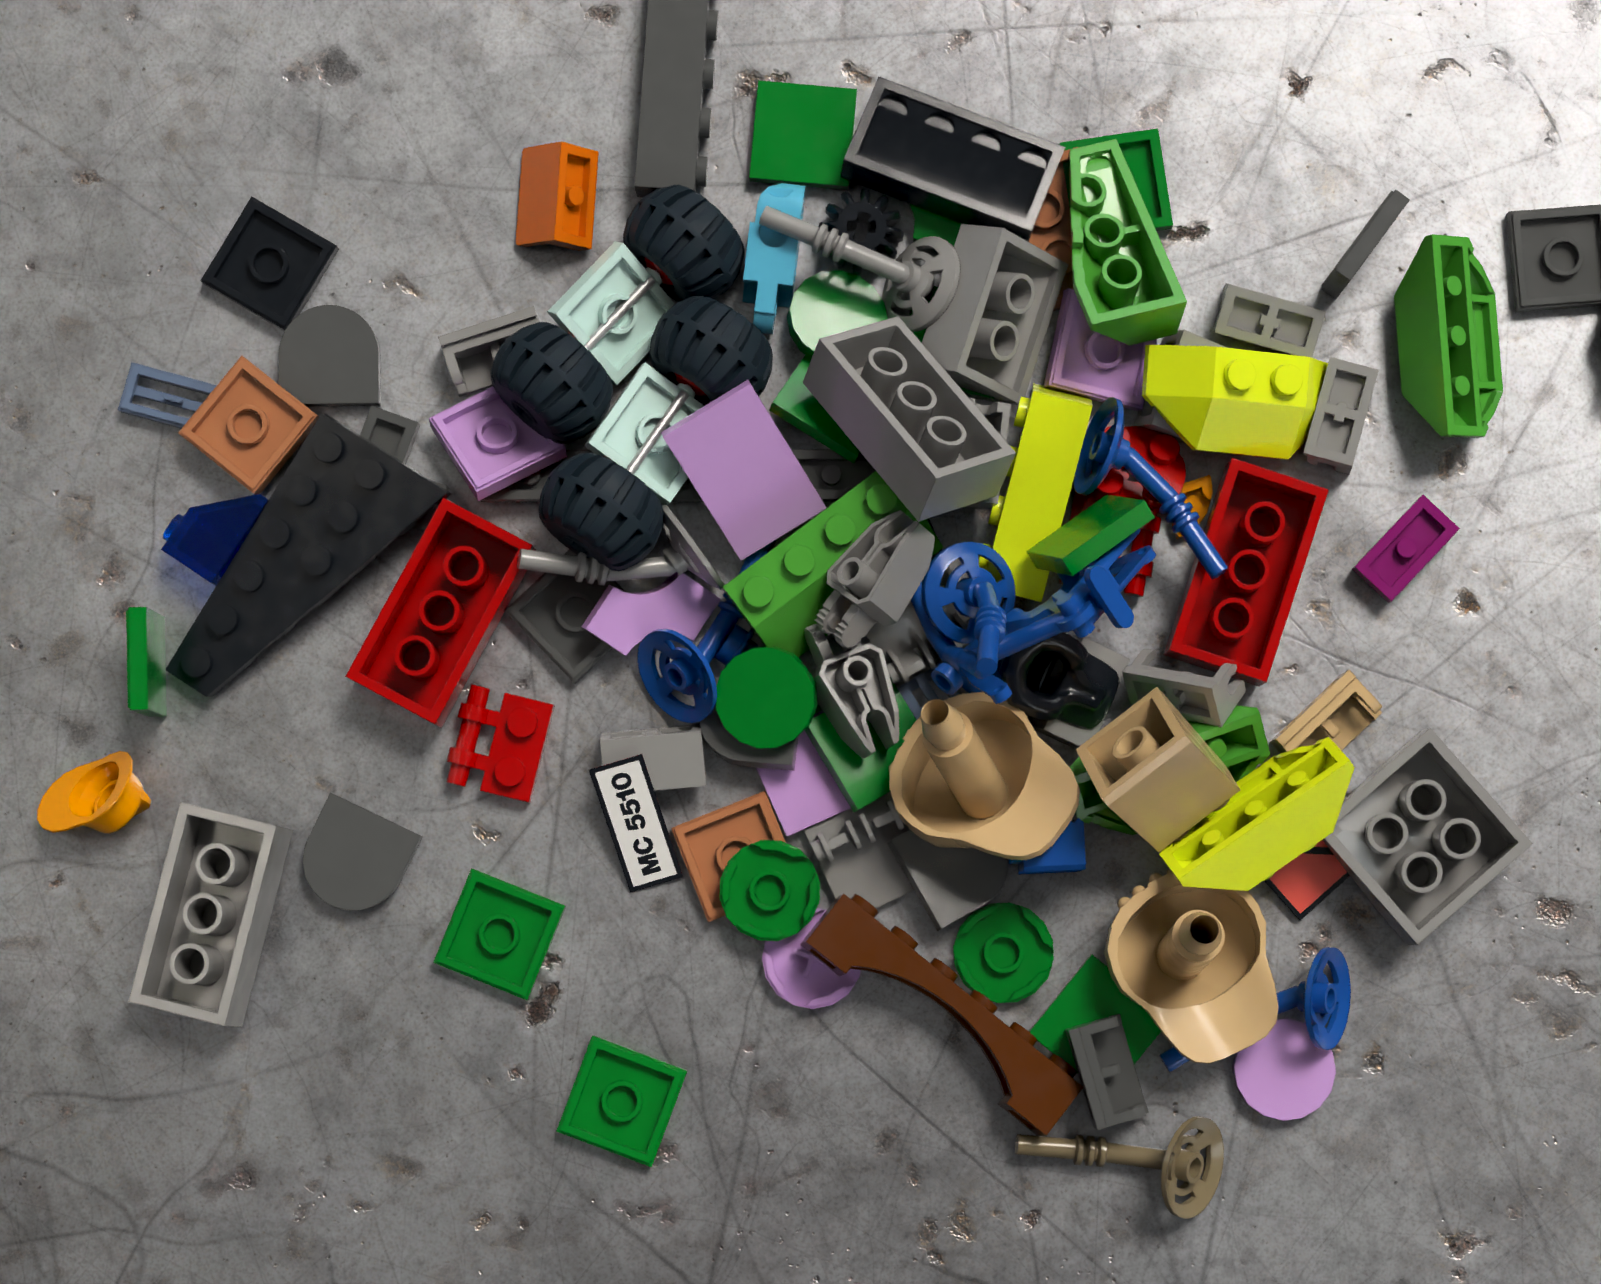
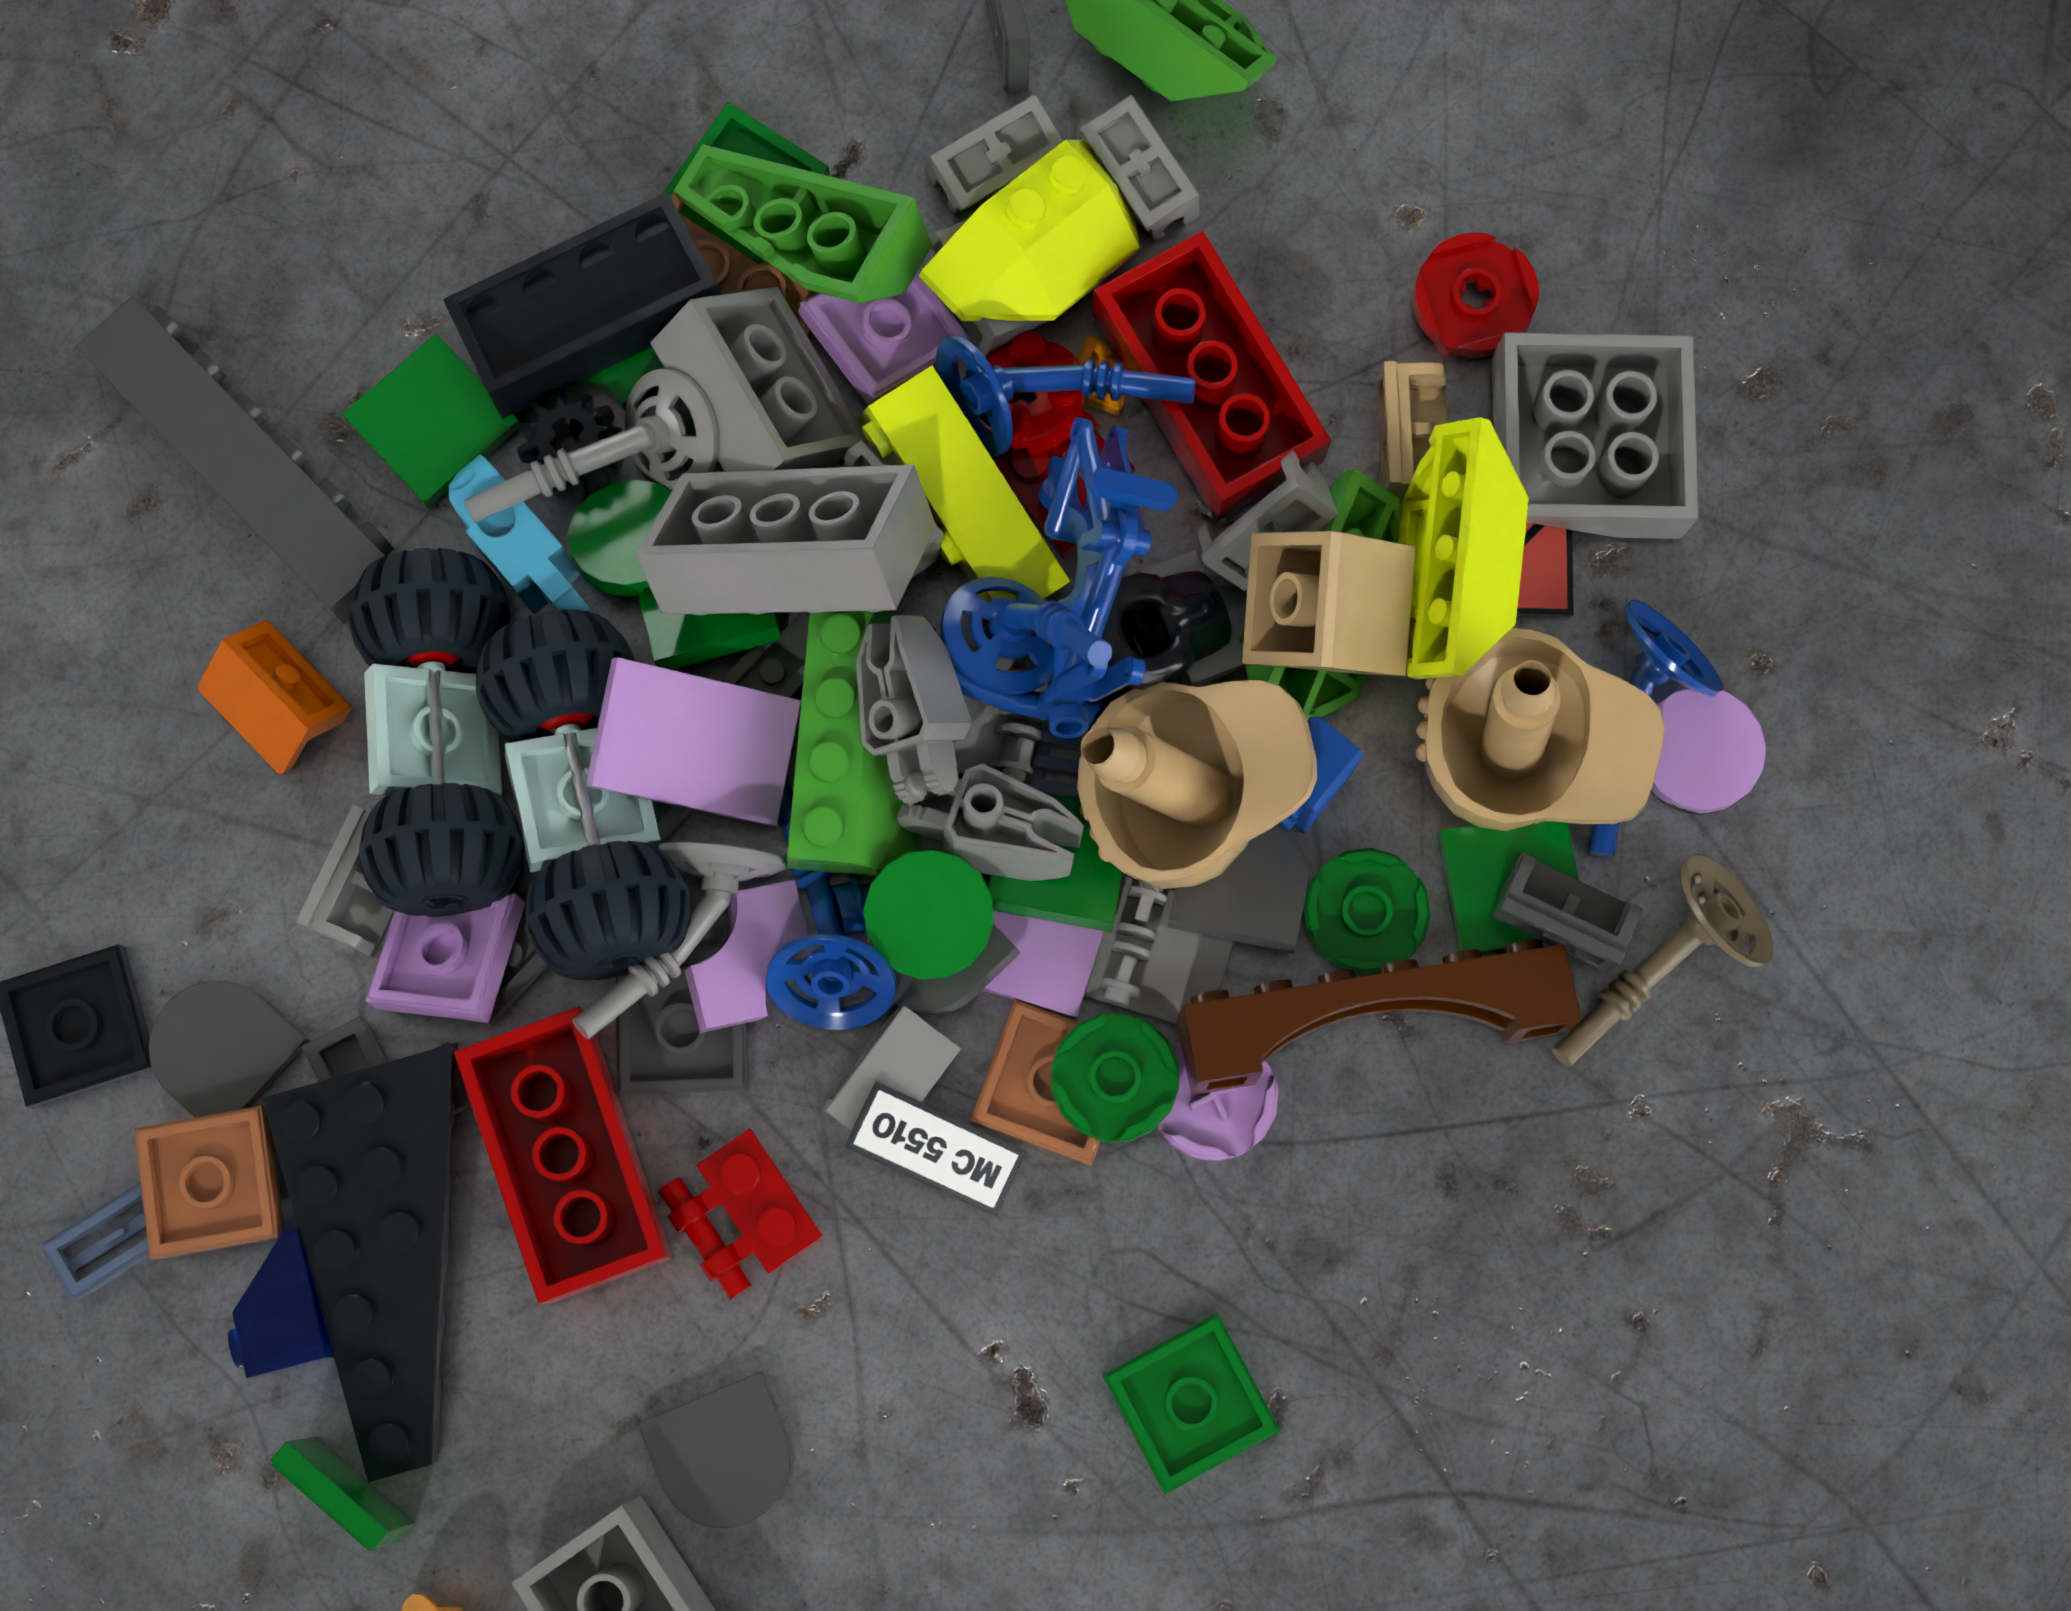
camera: 55 degrees left, 5 degrees down
green tile [433,868,566,1000] -> none
green tile [1026,495,1155,576] -> none
magenta plate [1352,495,1460,603] -> none
none -> red plate [1412,232,1539,358]

